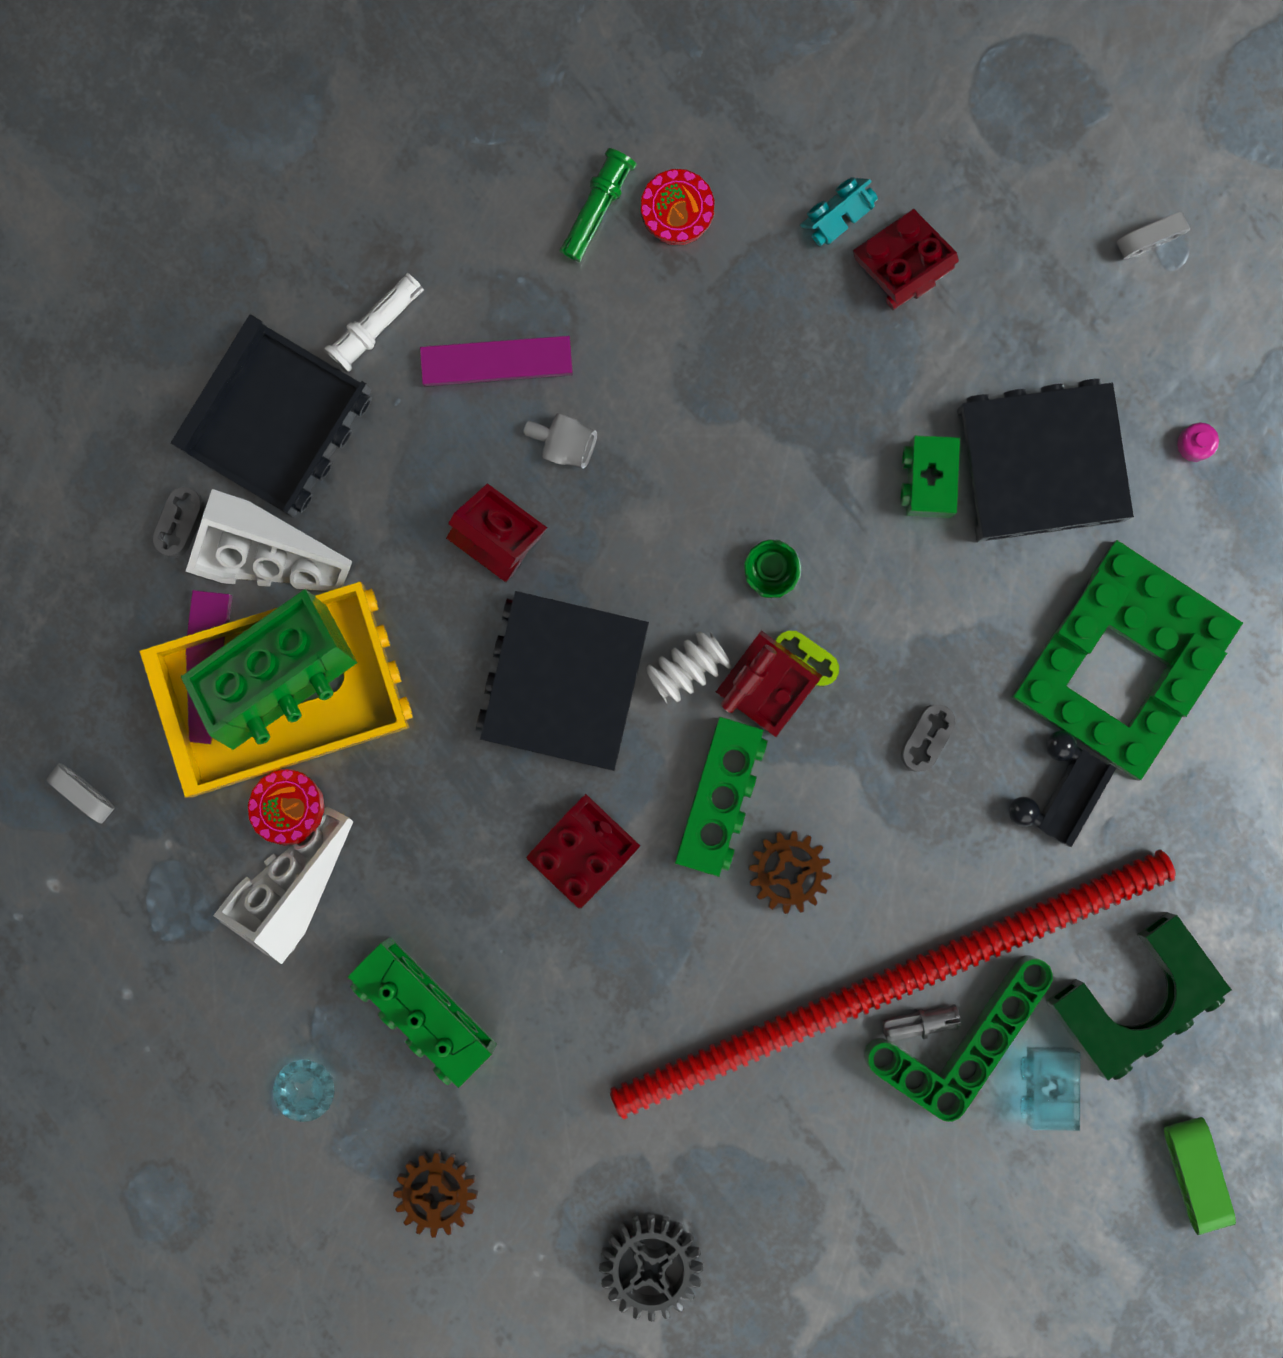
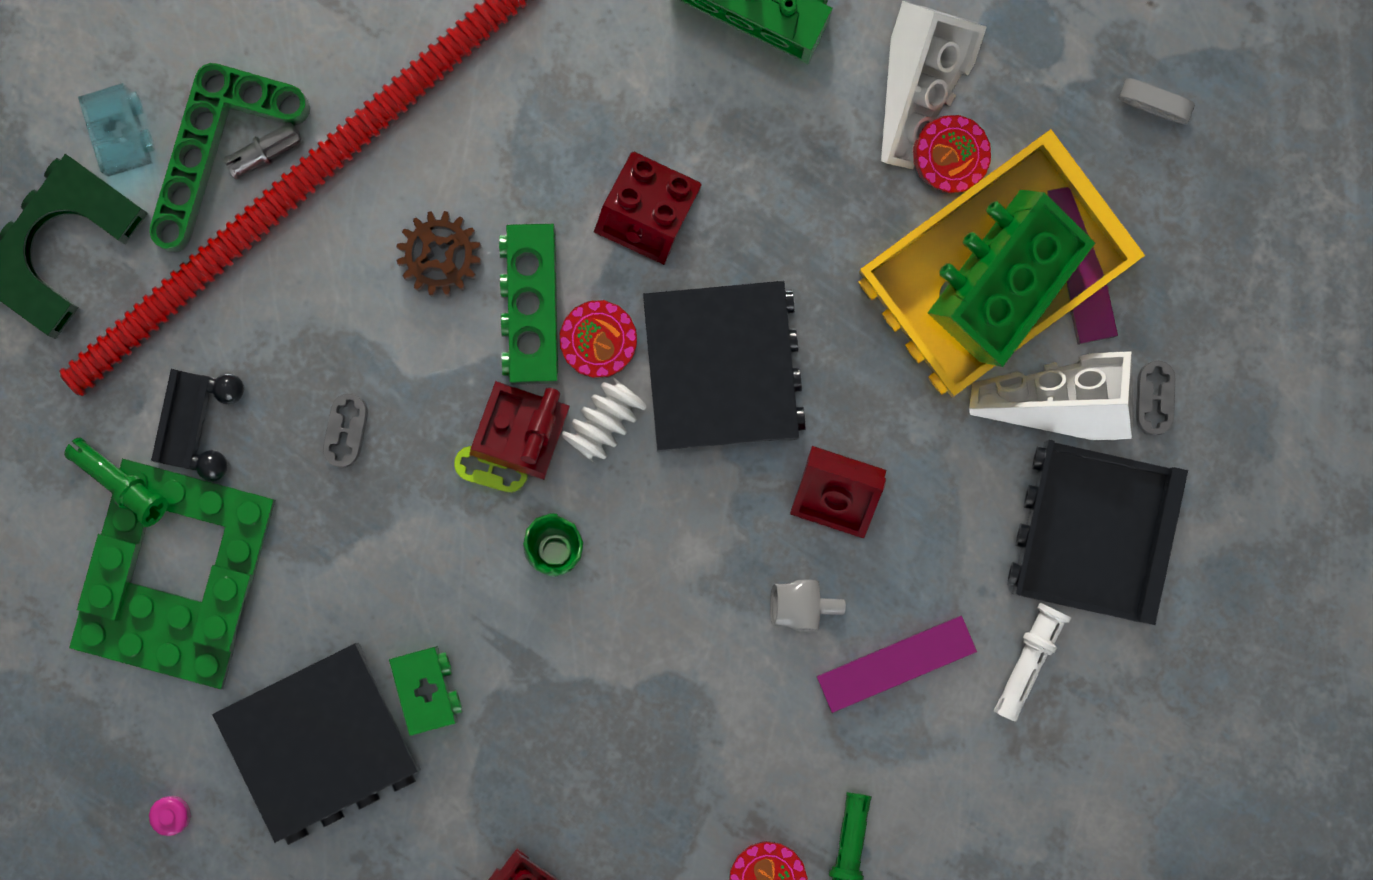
camera: 165 degrees right, 0 degrees up
none -> green pin [64,438,168,527]
none -> tile [559,300,637,378]

